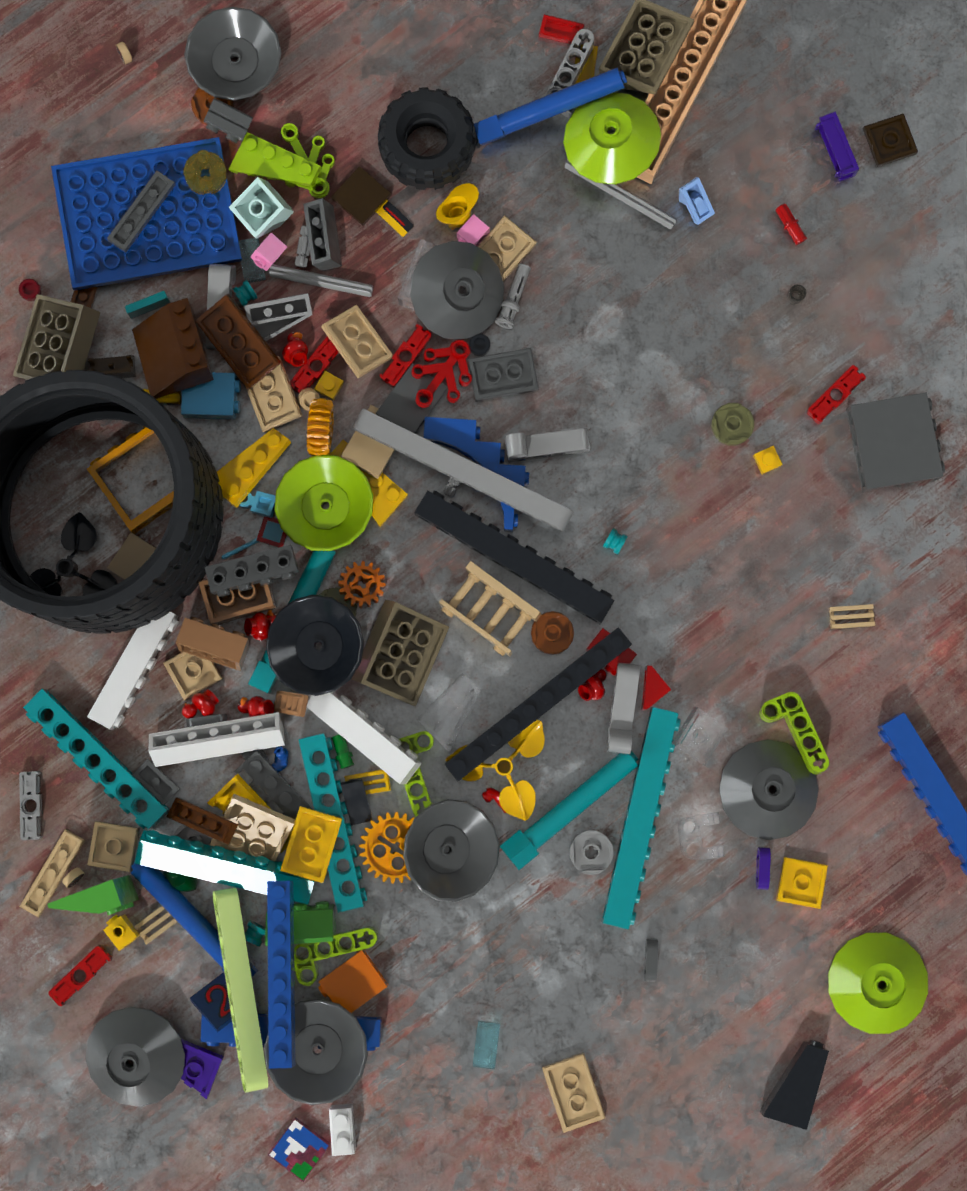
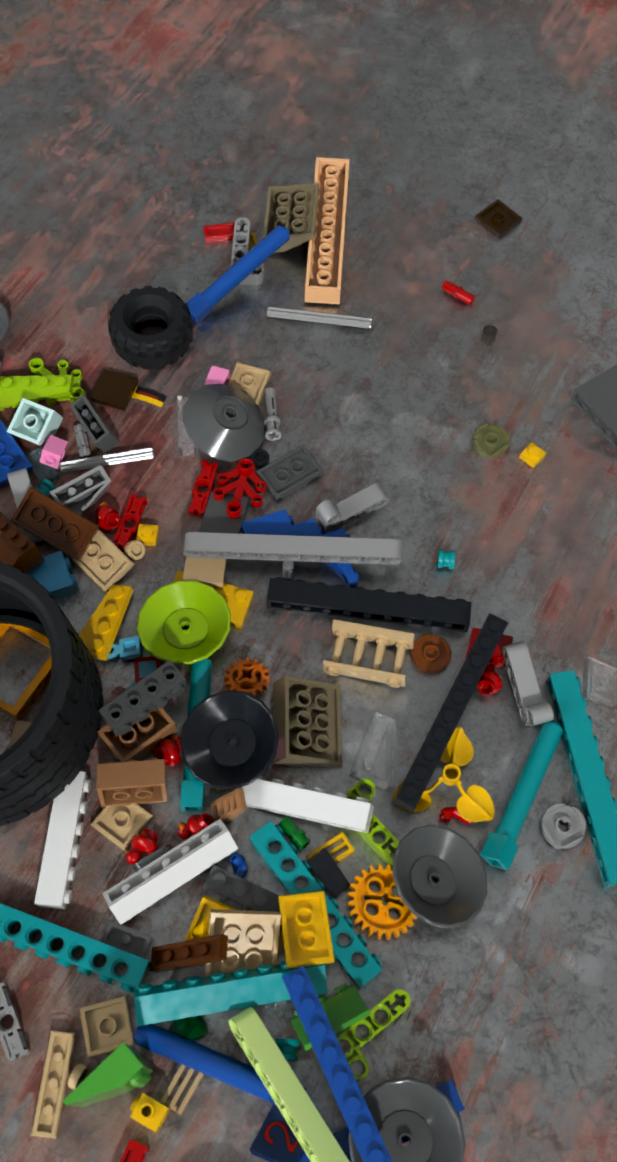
camera: 25 degrees left, 20 degrees down
light orange gear [306,398,334,456] -> none
orange panel [318,949,389,1013] -> none
tan tile [321,305,393,378] -> none
yellow piece [436,183,479,230] -> none
clear light blue tile [473,1021,500,1069] -> none
lime dish [563,93,661,185] -> none
red slope [641,665,671,710] -> none
light blue slope [679,177,715,225] -> none
red piece [807,365,866,424] -> none
dark purple container [815,111,859,182] -> none

